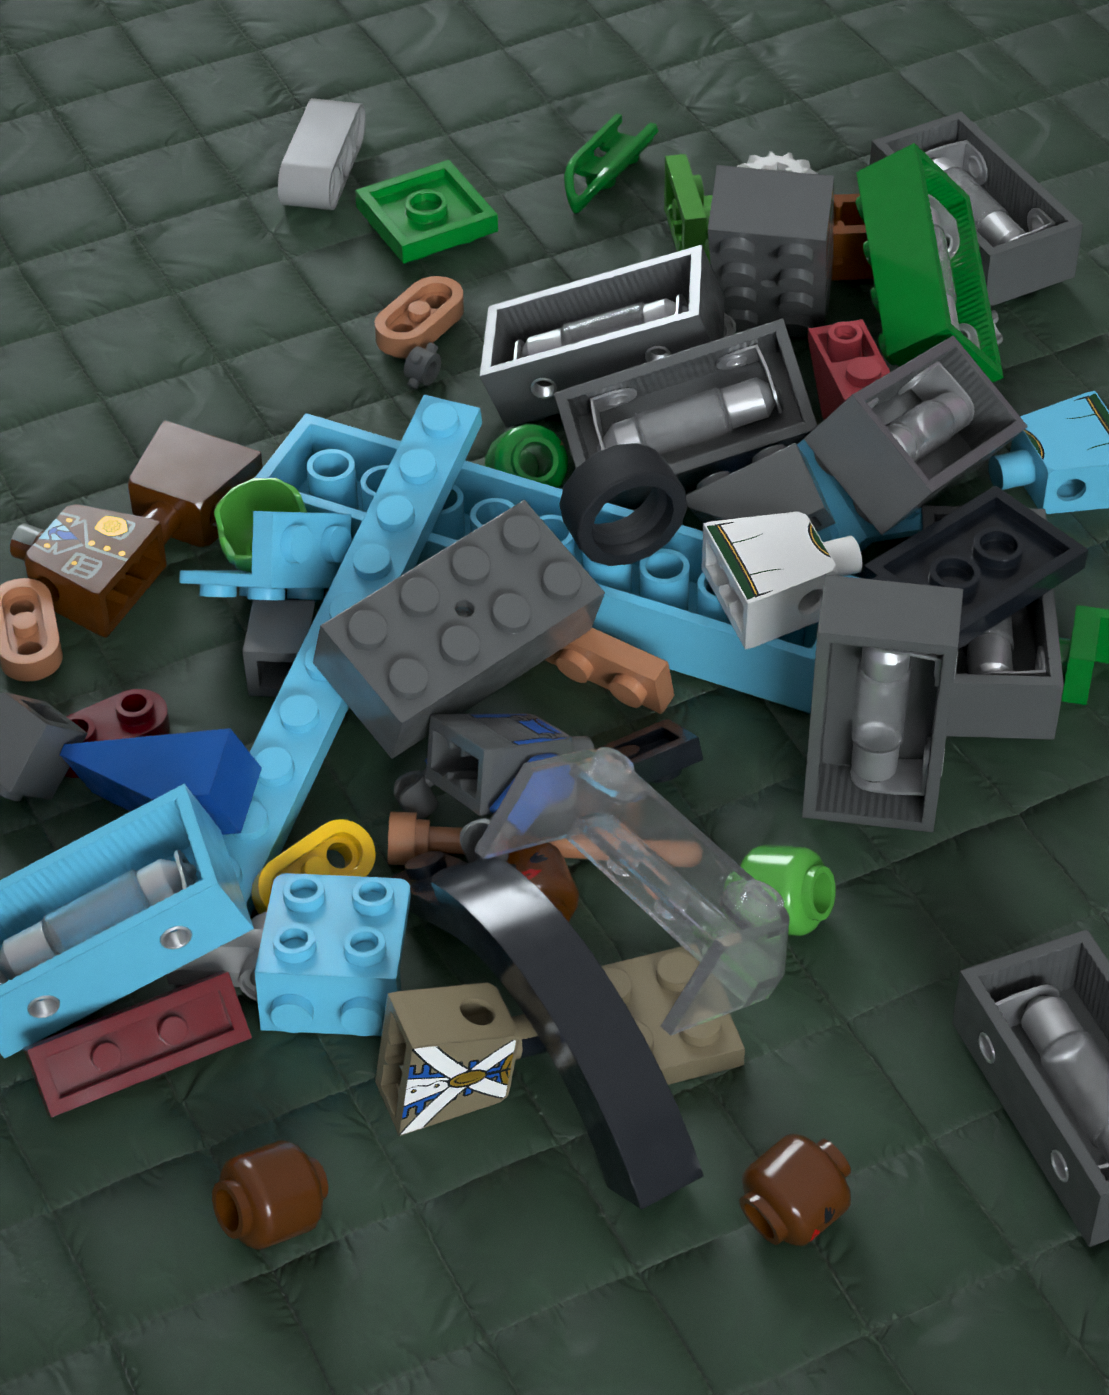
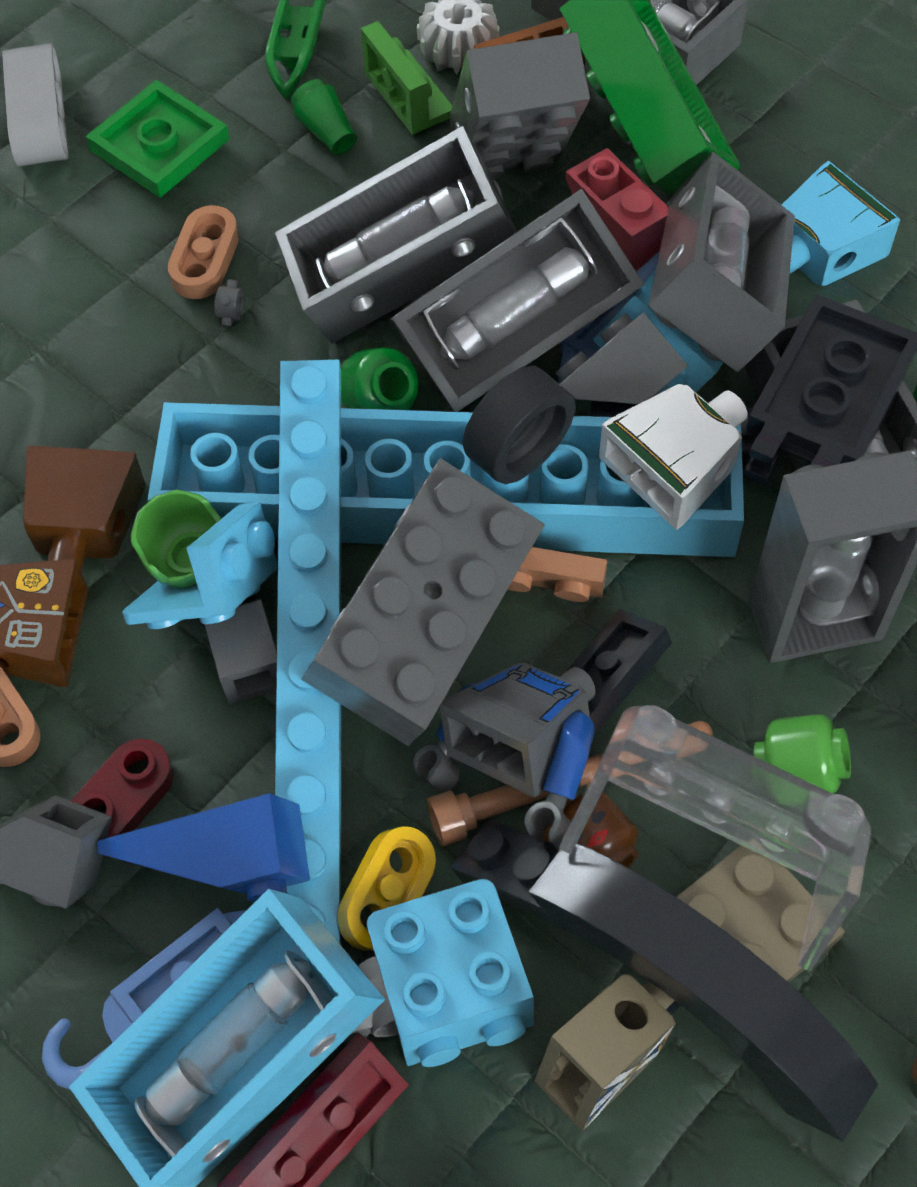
camera: 20 degrees left, 15 degrees up
none -> green cone [291,79,357,155]

